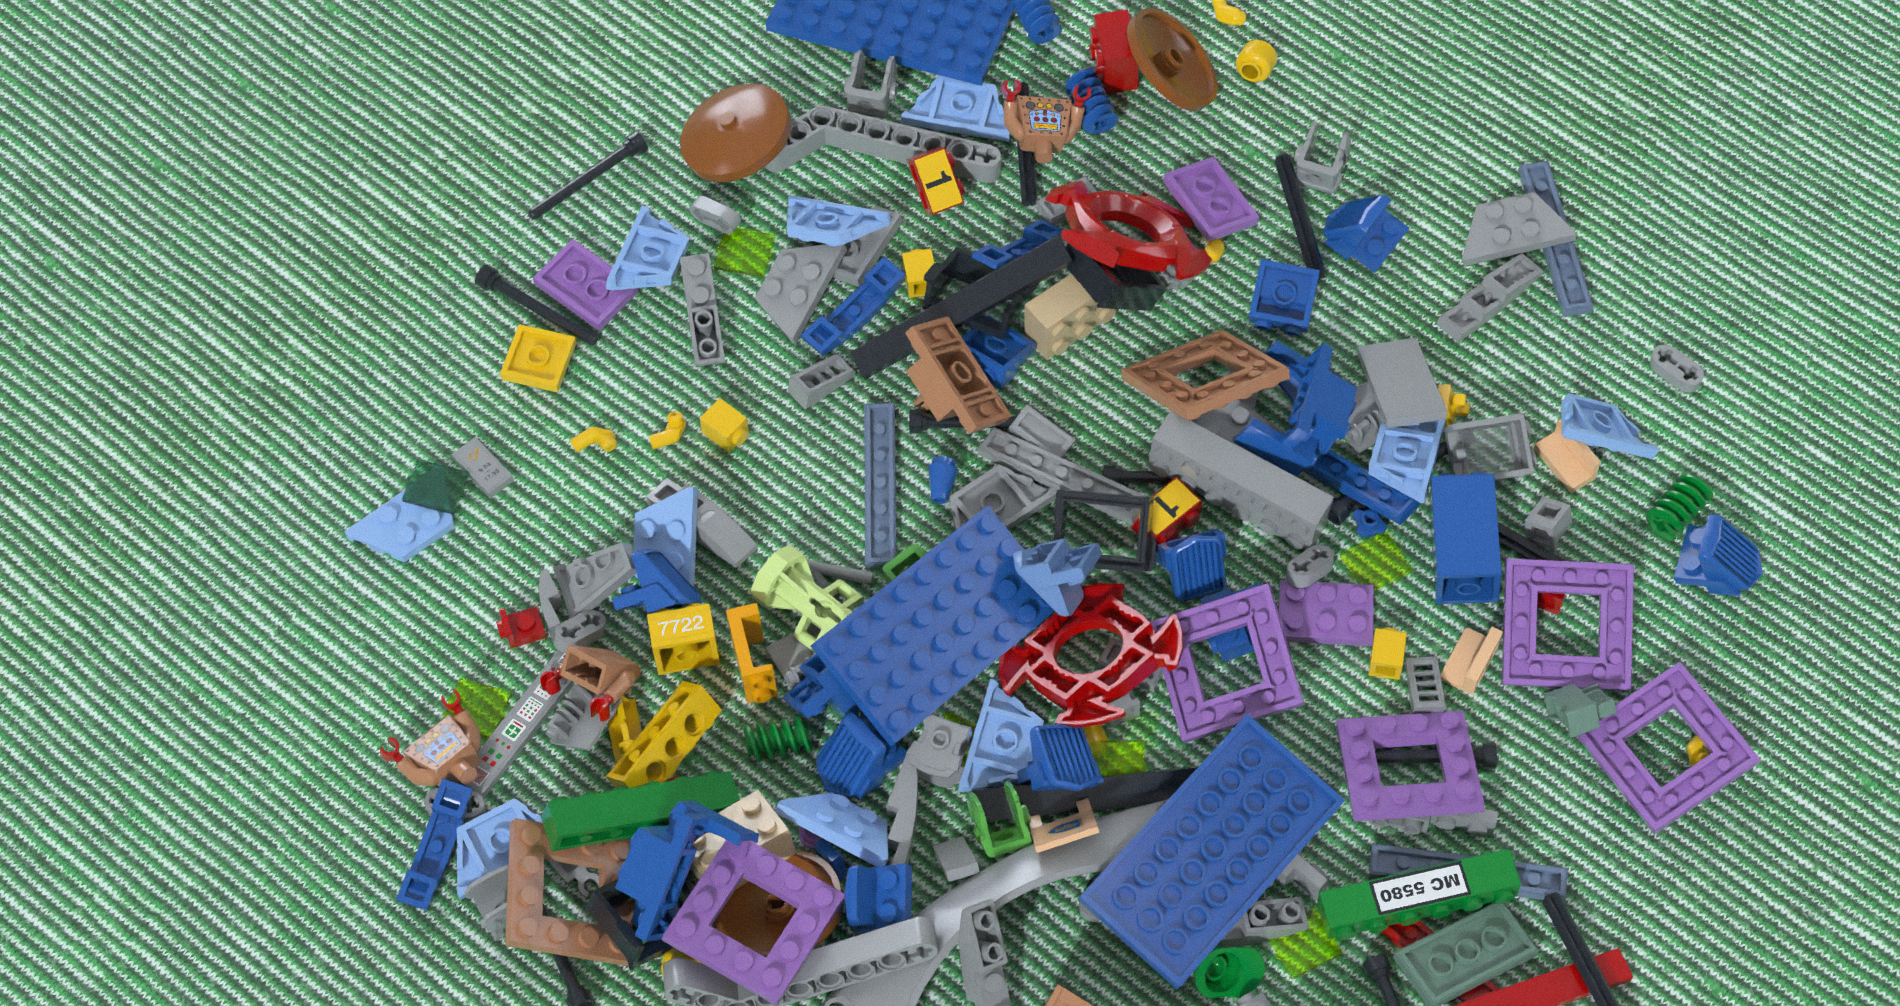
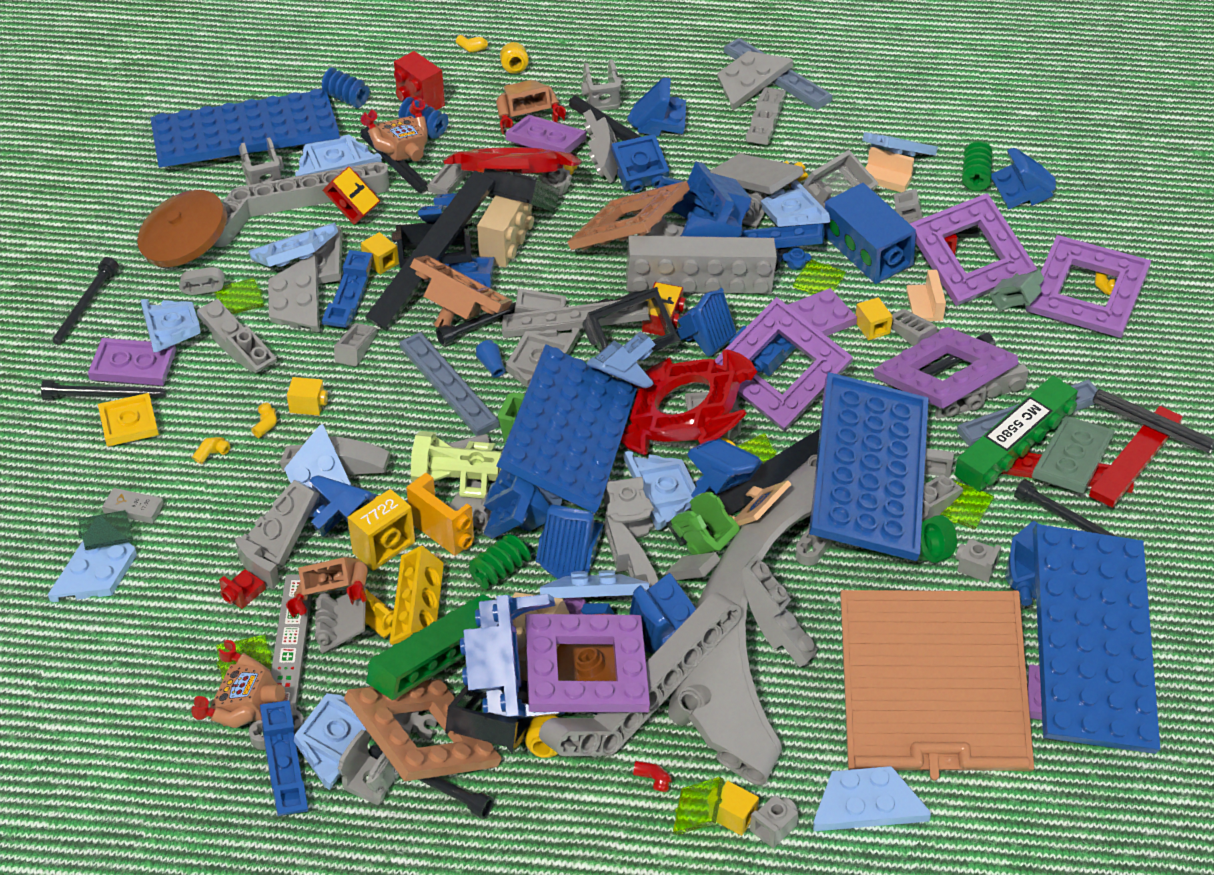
camera: 35 degrees left, 15 degrees down
light grey beam [553,610,606,653] -> none
dark orange dish [1127,8,1218,111] -> none
light grey beam [1286,545,1334,588] -> none
light grey beam [1650,344,1704,393] -> none
none -> nougat torso [496,80,566,135]
none -> light grey slope [583,109,618,183]

